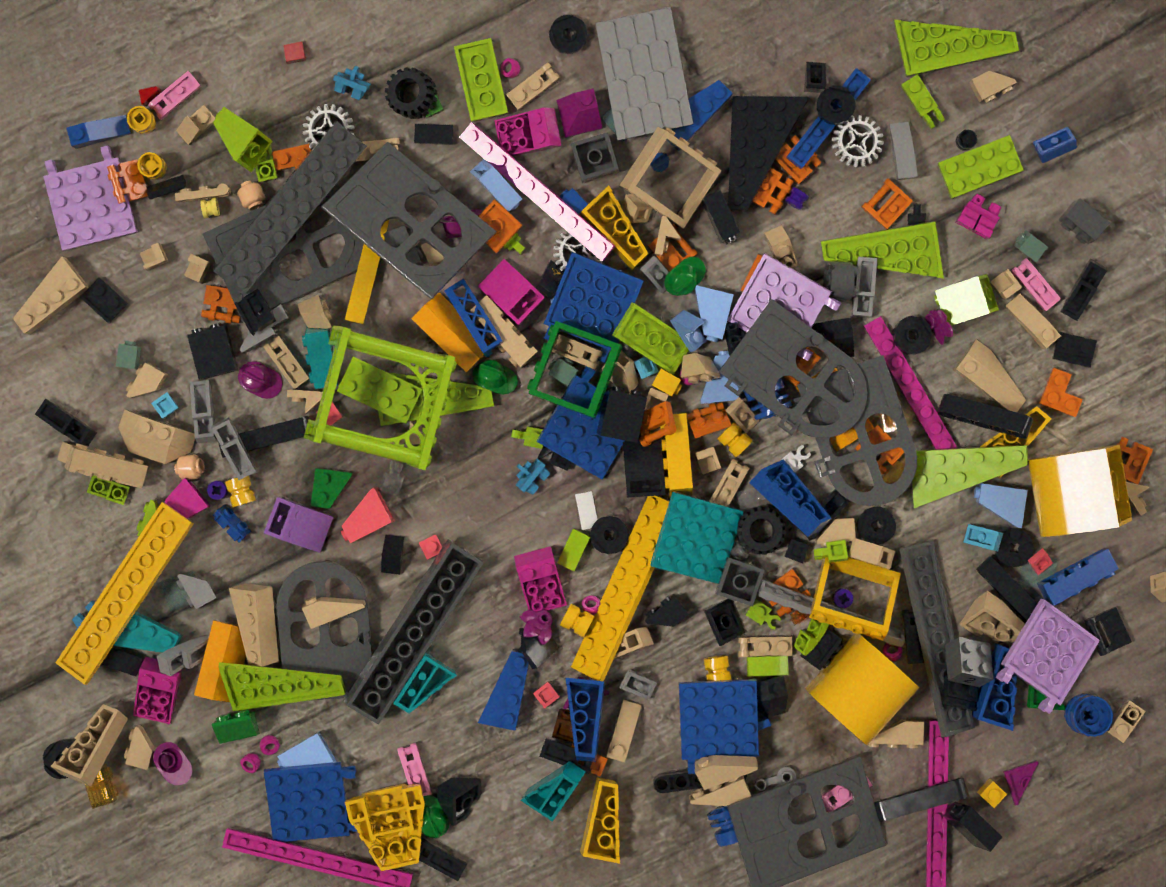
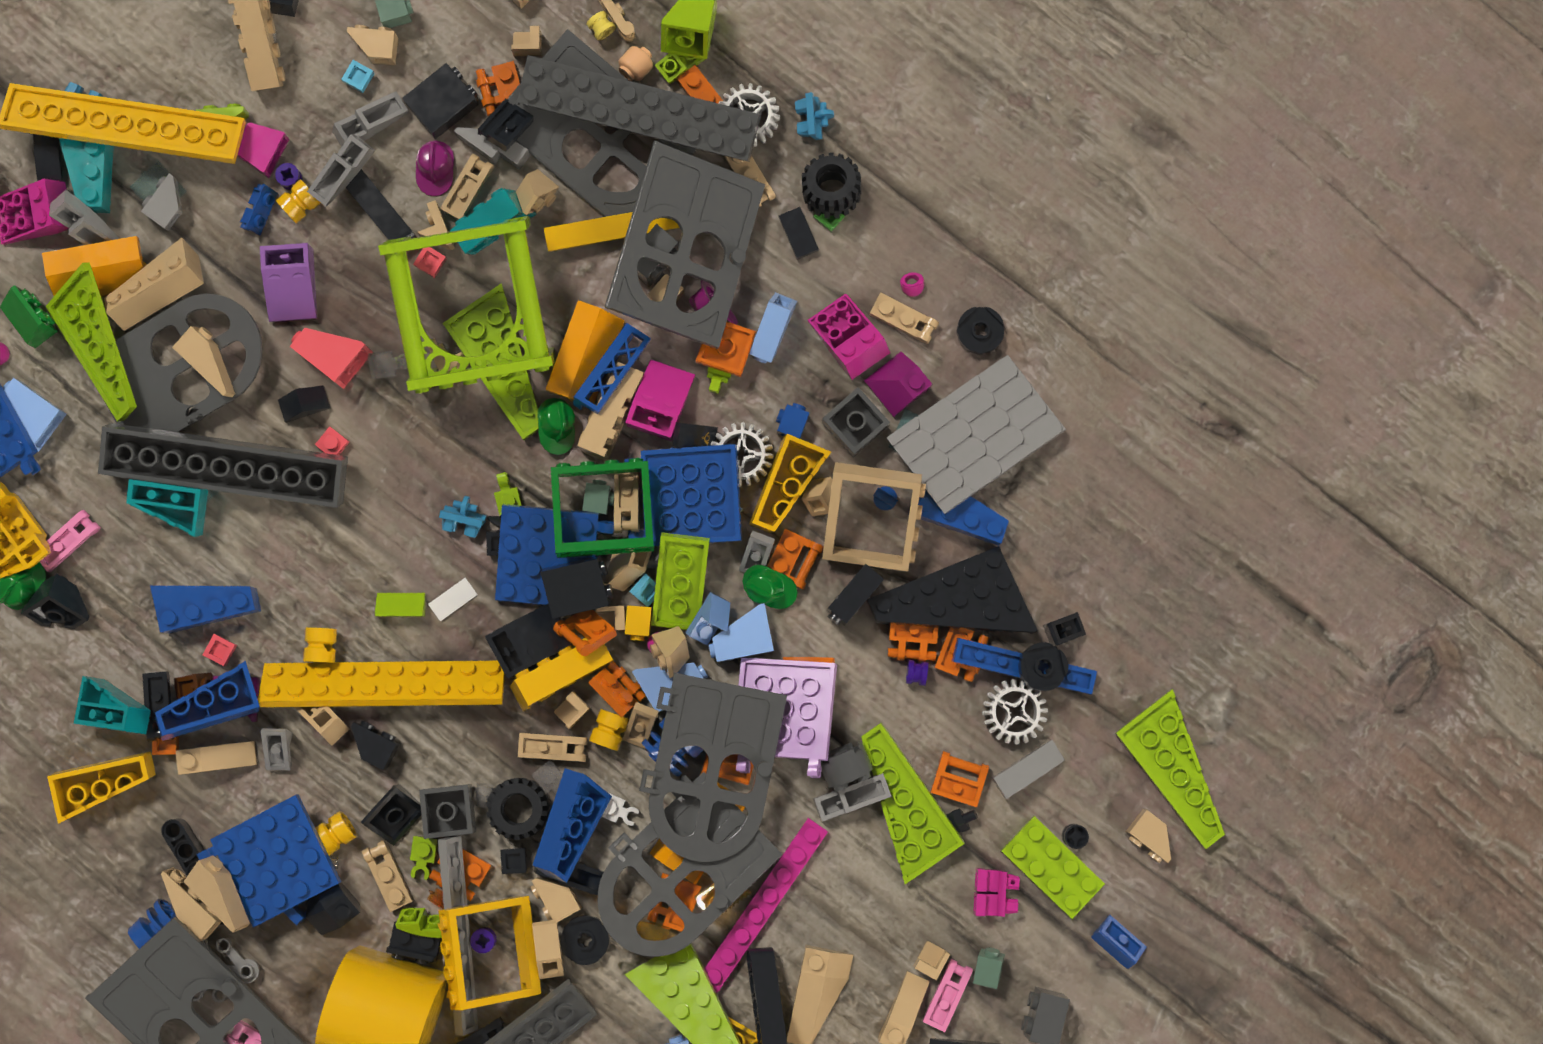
camera: 65 degrees right, 5 degrees down
lime slope [87,475,130,505] -> none
tan wedge [118,410,195,464] -> none
light nougat head [174,454,205,480] -> none
dark pink piece [260,735,280,755] -> none
slope [284,41,306,64] -> none
green wing [311,468,353,509] -> none
lime plate [337,357,423,424] -> none
lime plate [454,38,508,122] -> none
plate [460,122,615,261] -> none
dark pink slope [514,546,567,612] -> none
black slope [518,628,559,670] -> none
magenta plate [520,610,553,645] -> none
dark pink piece [582,595,601,615] -> none
black plate [590,516,628,554] -> none
teal plate [650,492,743,584] -> none
tan slope [654,216,681,257] -> none
black hips [724,322,745,356] -> none
lime slope [747,656,789,677] -> none
tan slope [764,225,798,268] -> none
black slope [812,318,854,357] -> none
lime plate [813,540,848,563] -> none
dark pink piece [883,643,902,662] -> none
black plate [892,316,932,355] -> none
lime hinge [901,74,945,129] -> none
magenta plate [925,310,953,345] -> none
slope [934,274,999,326] -> none

